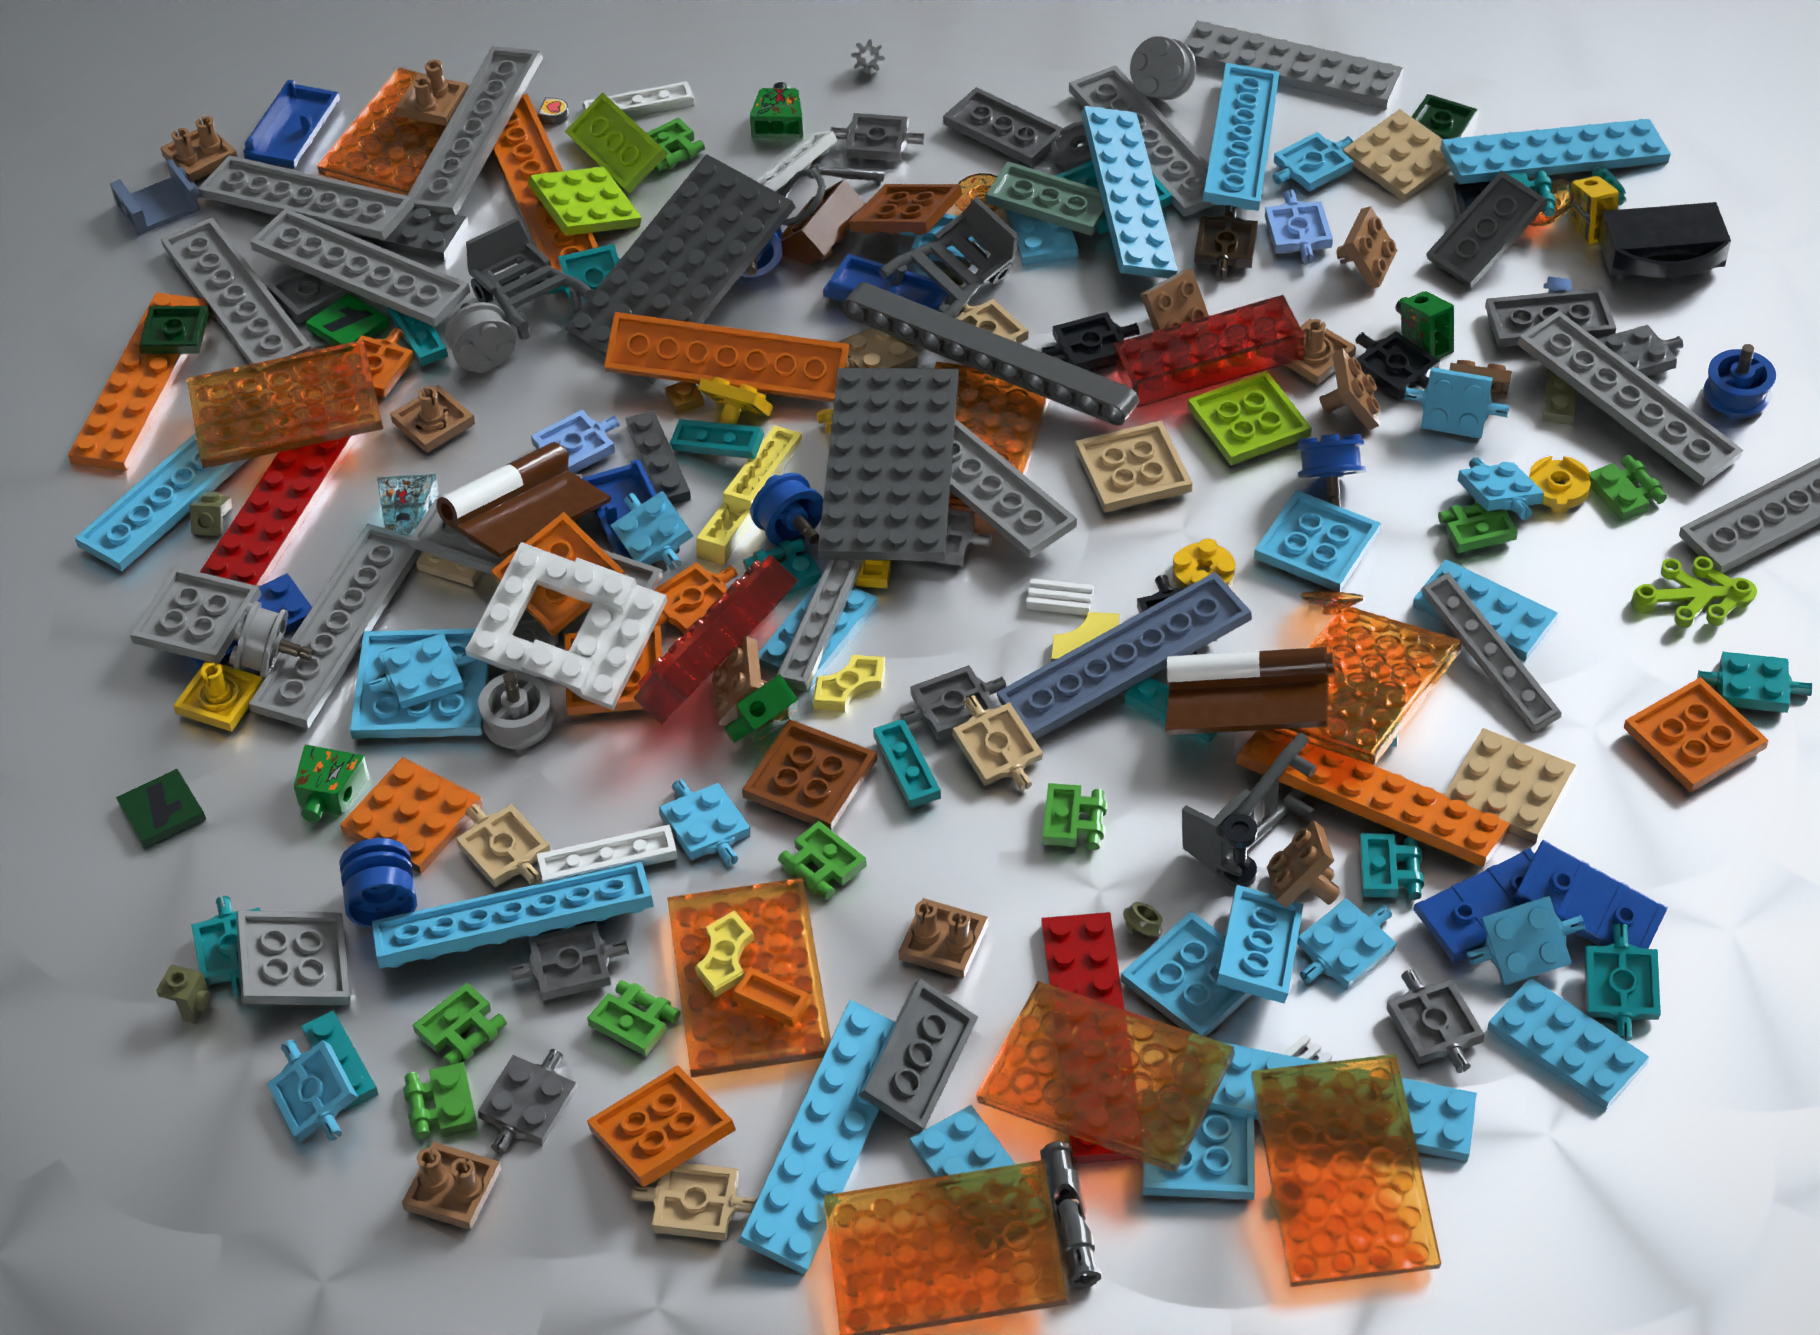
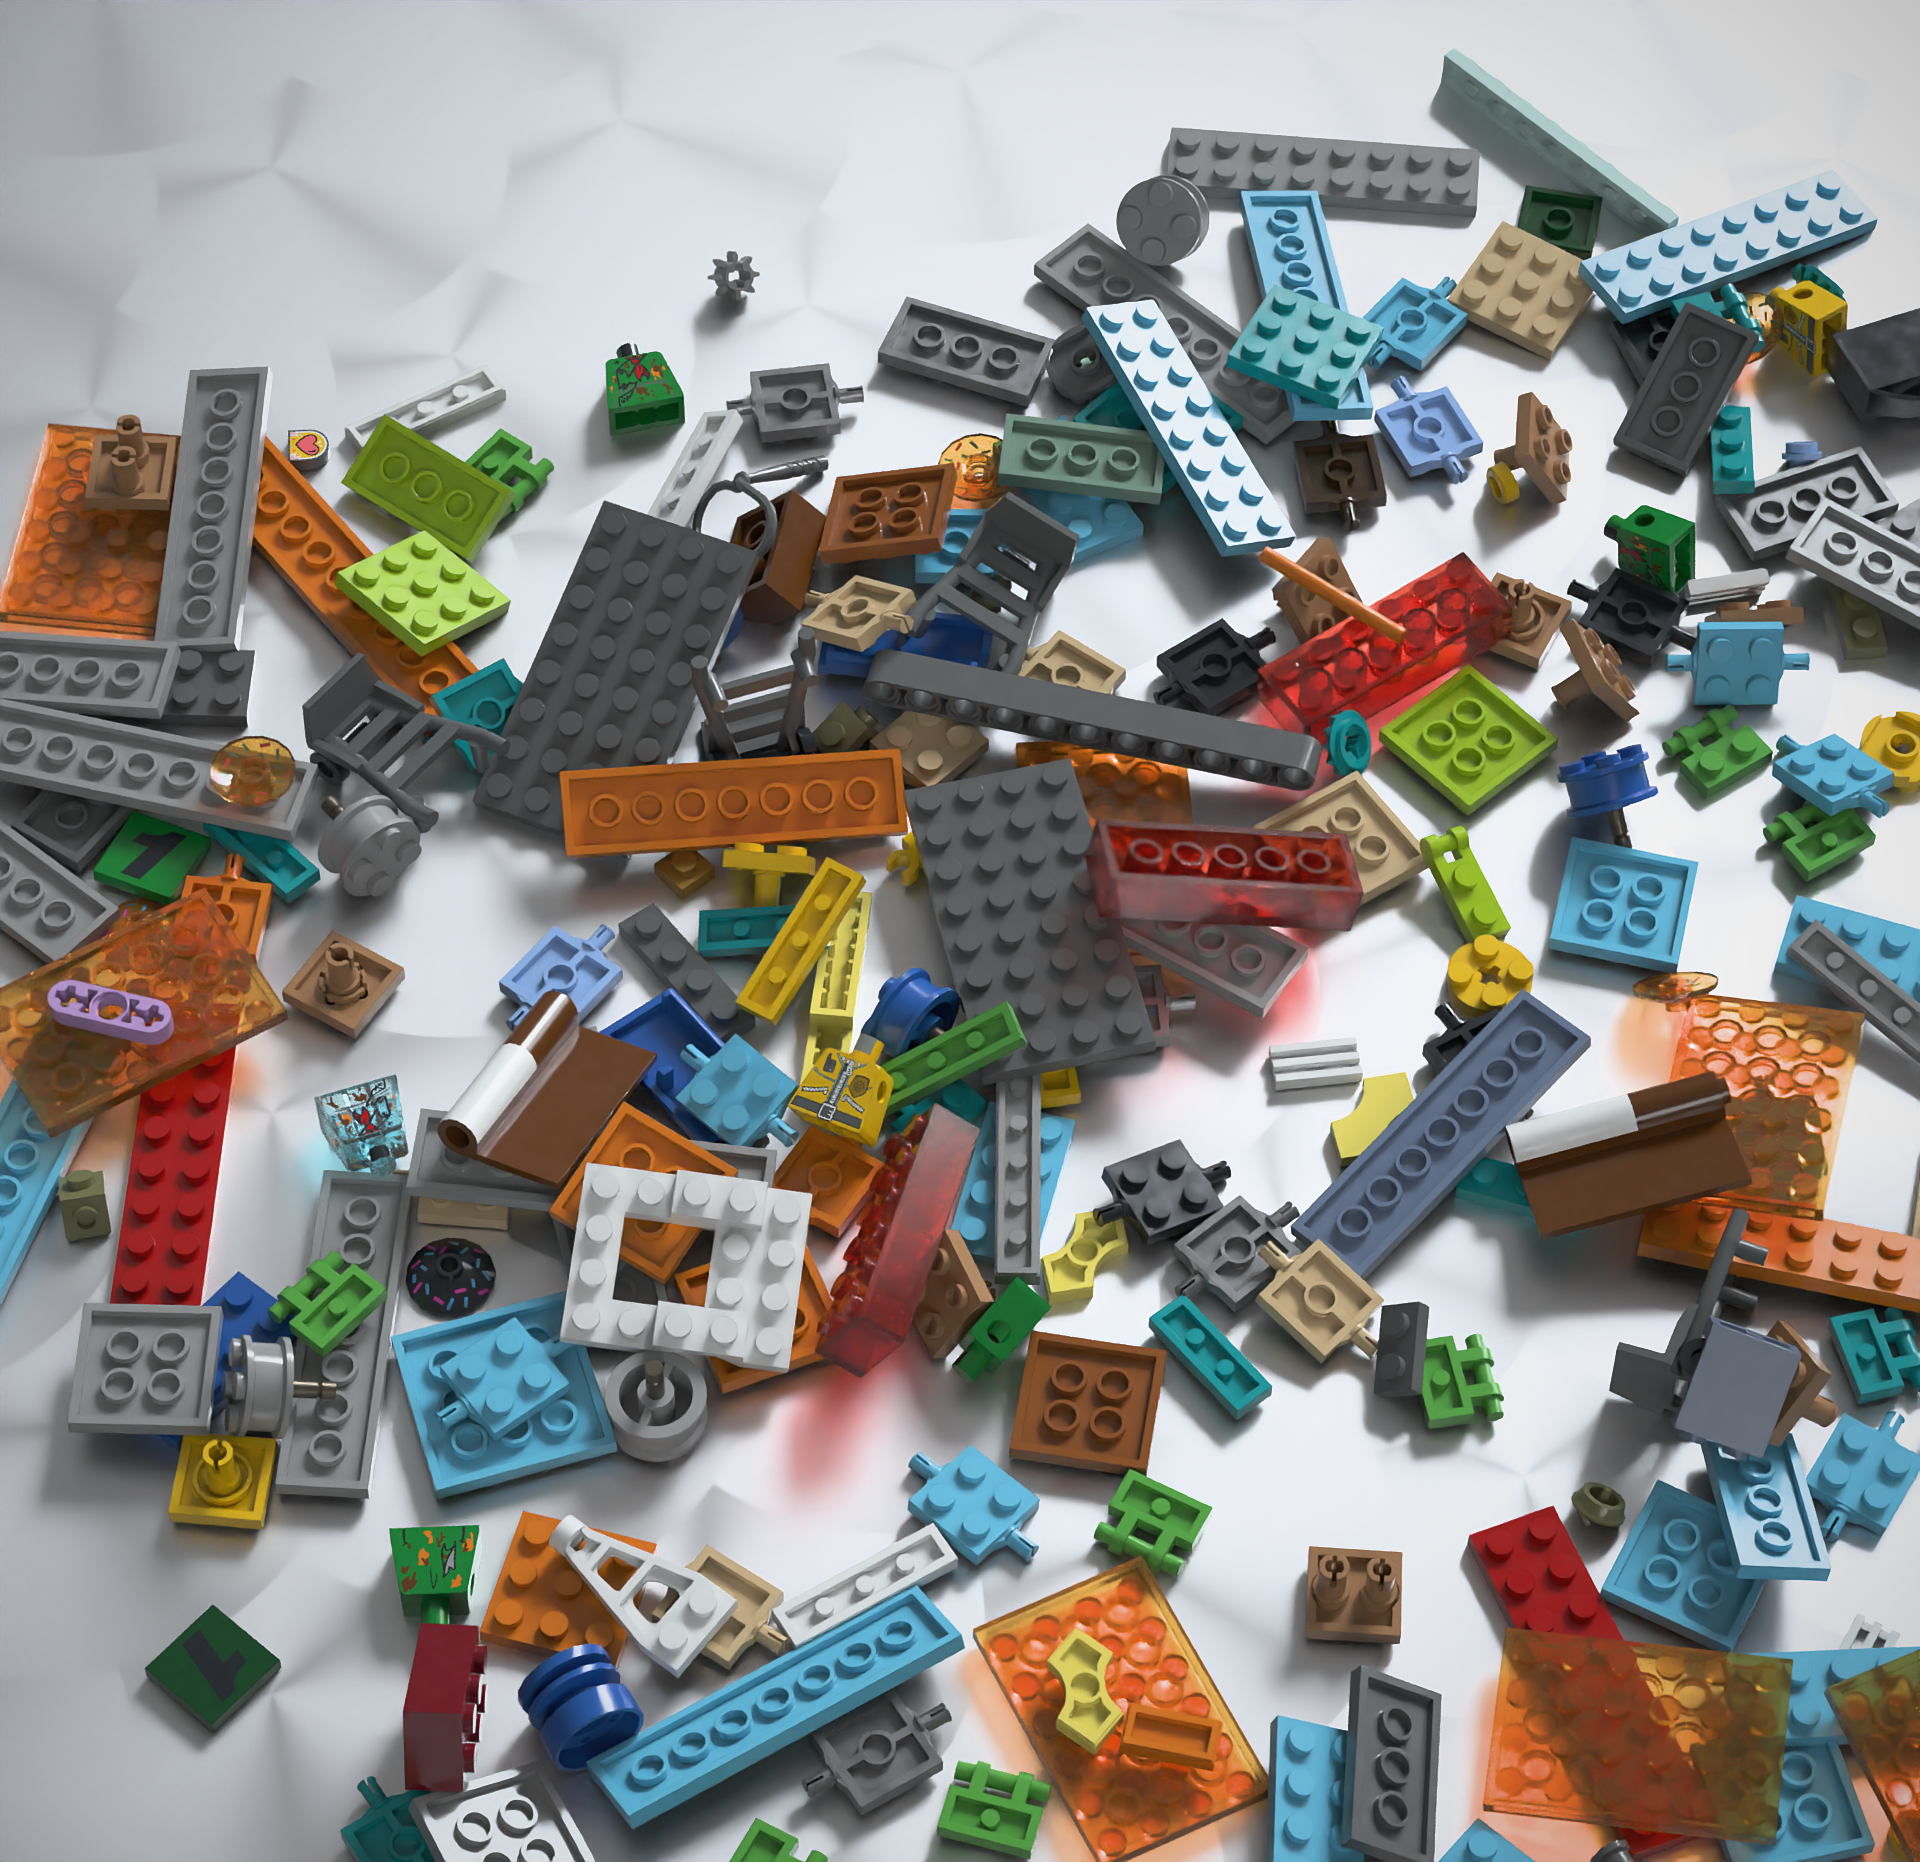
camera: 20 degrees left, 5 degrees up
none -> lavender beam [48,980,174,1045]
none -> clear orange dish [210,736,296,807]
none -> bright green plate [267,1251,388,1358]
none -> dark red brick [403,1623,488,1792]
none -> black dish [405,1238,496,1317]
none -> white plate [549,1515,738,1678]
none -> dark grey hand [691,627,819,761]
none -> yellow plate [735,857,866,1026]
none -> yellow torso [788,1033,893,1148]
none -> tan plate [801,575,917,652]
none -> olive bracket [812,701,879,754]
none -> bright green plate [880,1001,1027,1117]
none -> clear red brick [1085,819,1364,931]
none -> plate [1093,1139,1232,1246]
none -> plate [1226,284,1384,410]
none -> orange bar [1259,546,1408,644]
none -> teal gear [1323,710,1372,776]
none -> dark grey plate [1373,1301,1430,1398]
none -> lime plate [1420,826,1512,943]
none -> light aqua plate [1441,48,1679,237]
none -> yellow tile [1486,462,1520,505]
none -> bright green plate [1662,705,1773,799]
none -> sand blue panel [1670,1315,1802,1461]
none -> white tile [1679,568,1770,607]
none -> teal plate [1710,405,1755,494]

